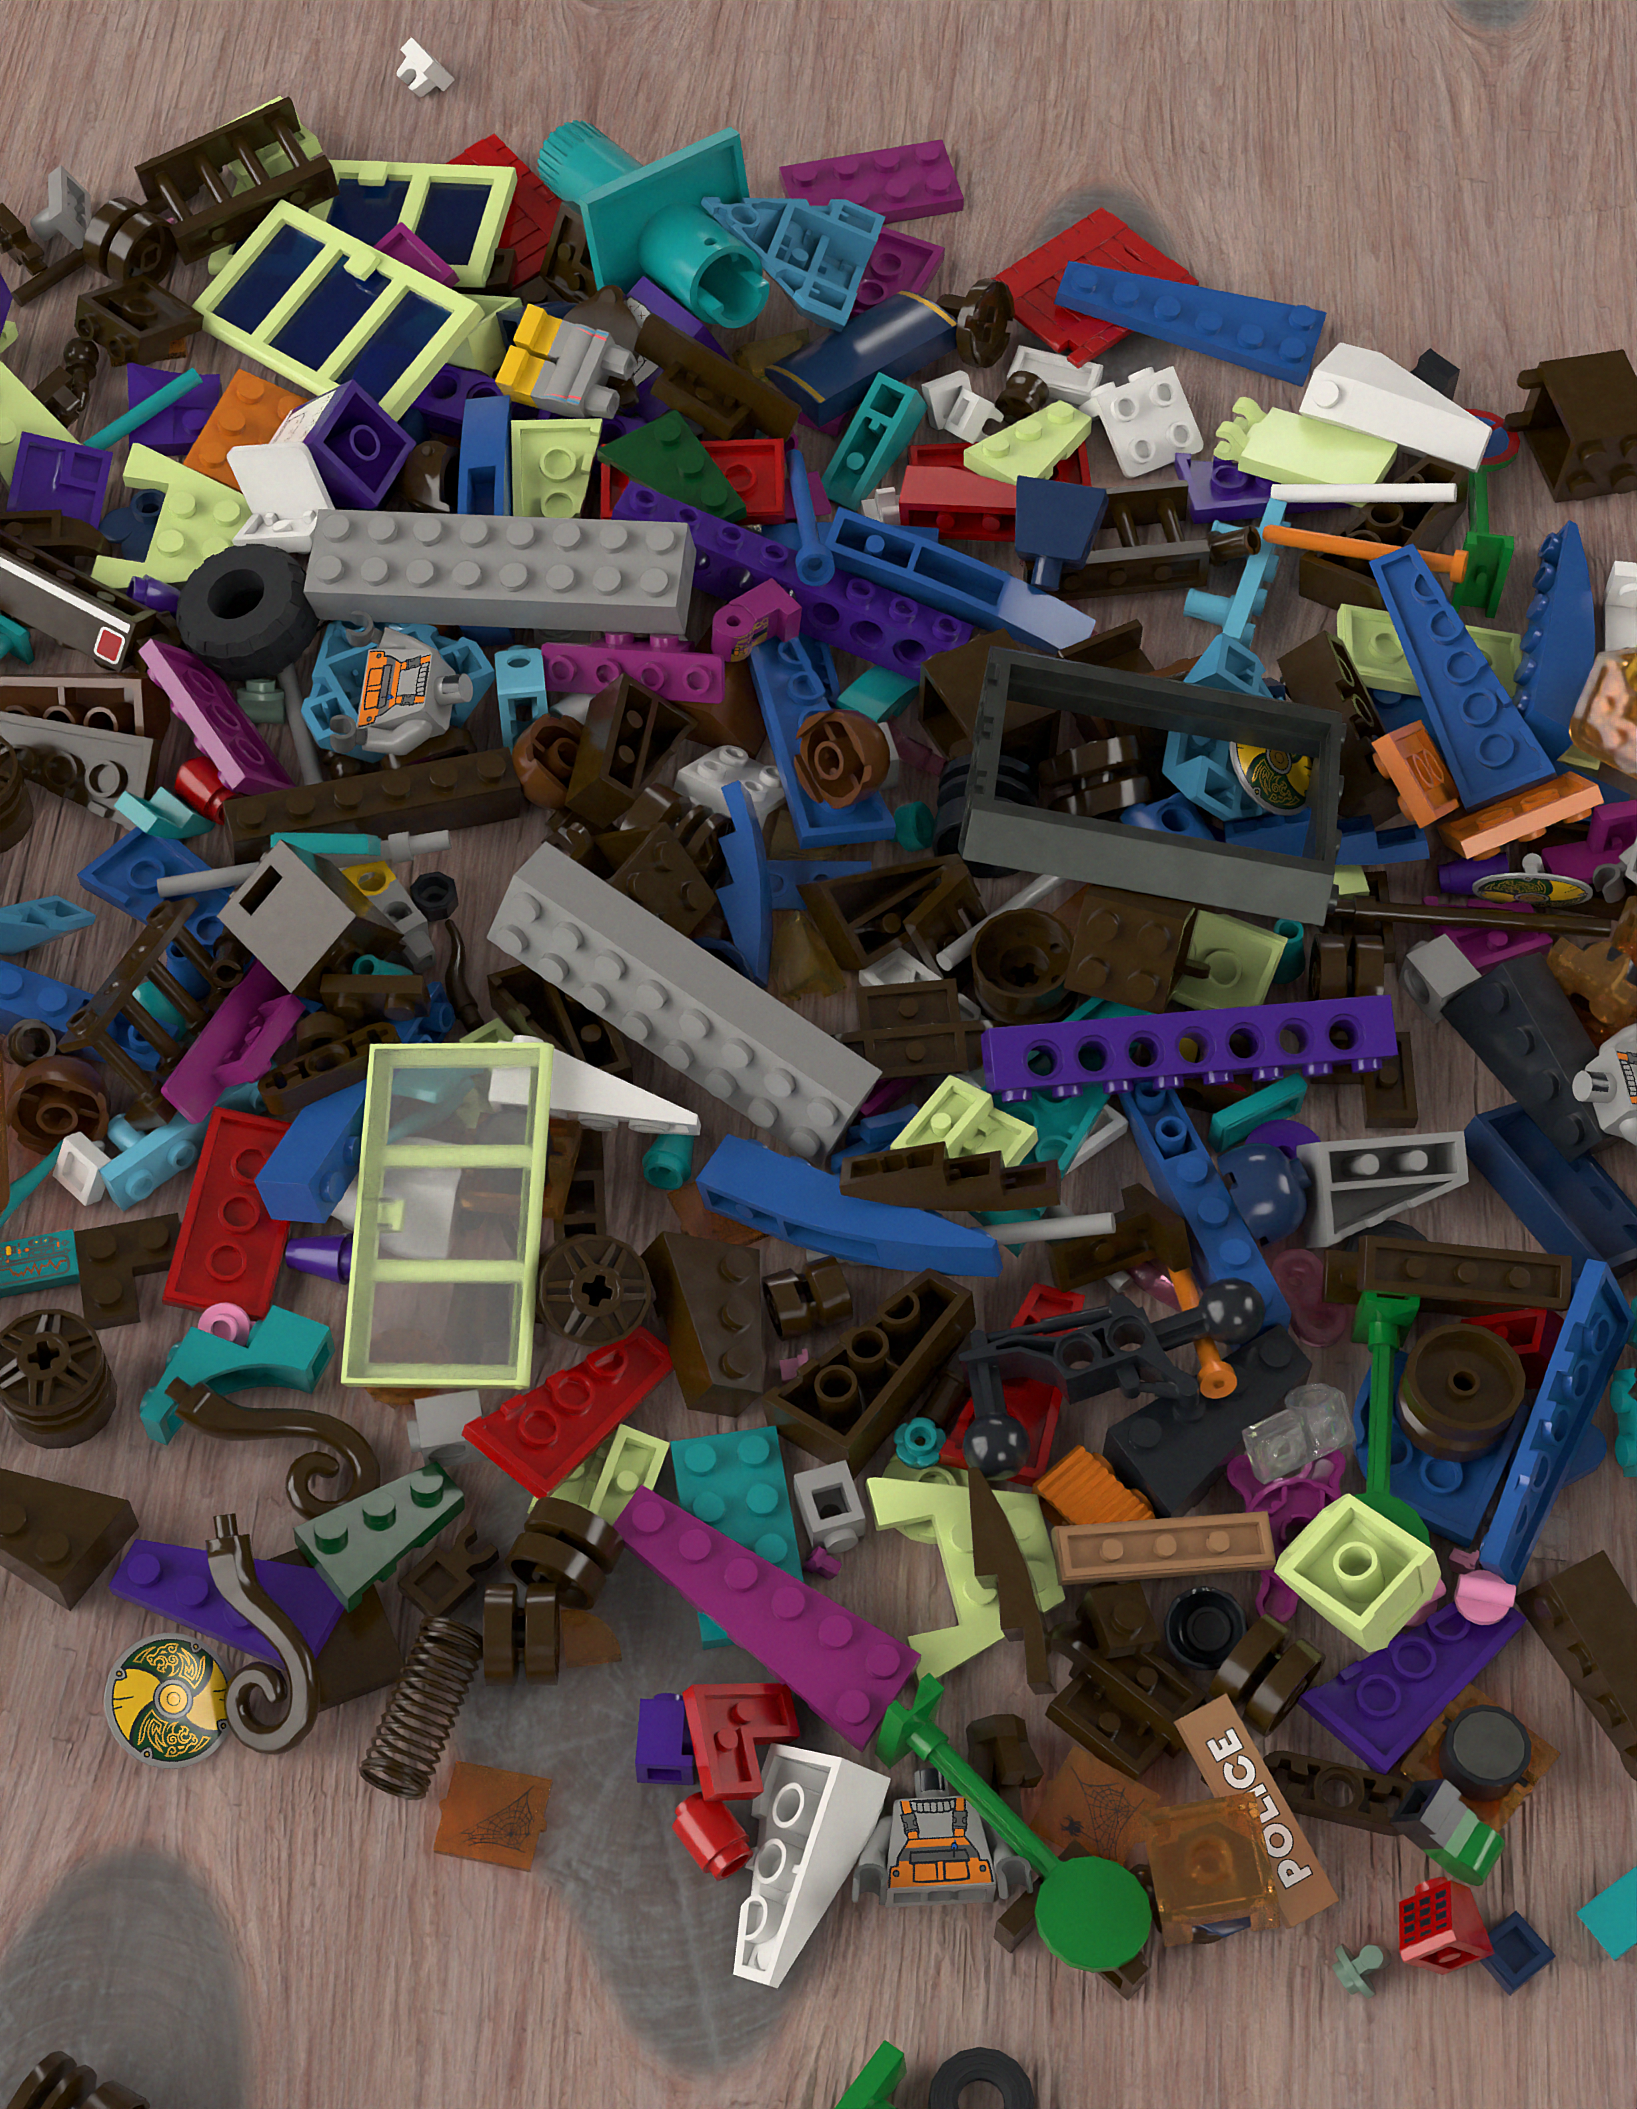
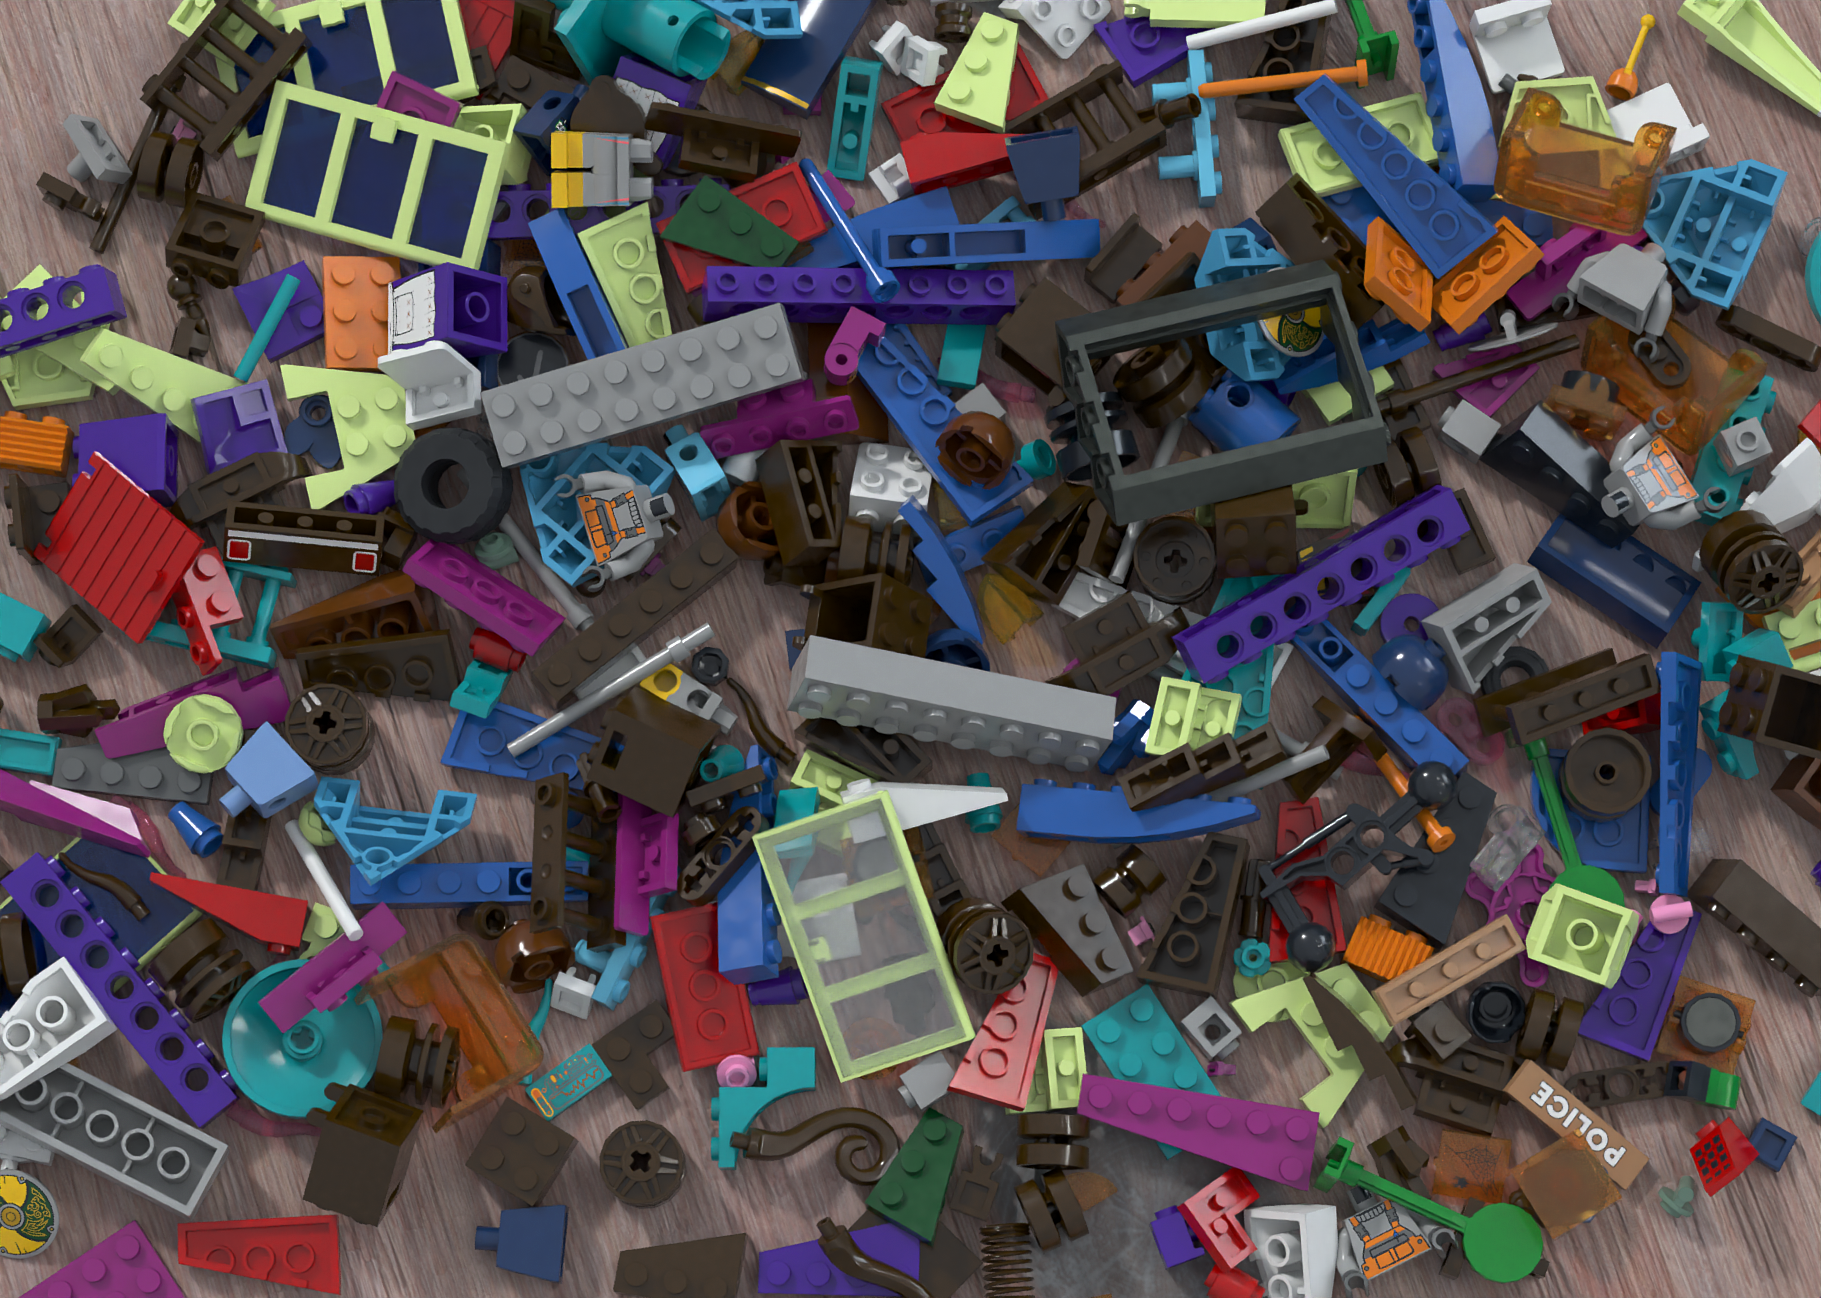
camera: 20 degrees left, 20 degrees up
teal tile [271,832,381,856] -> none

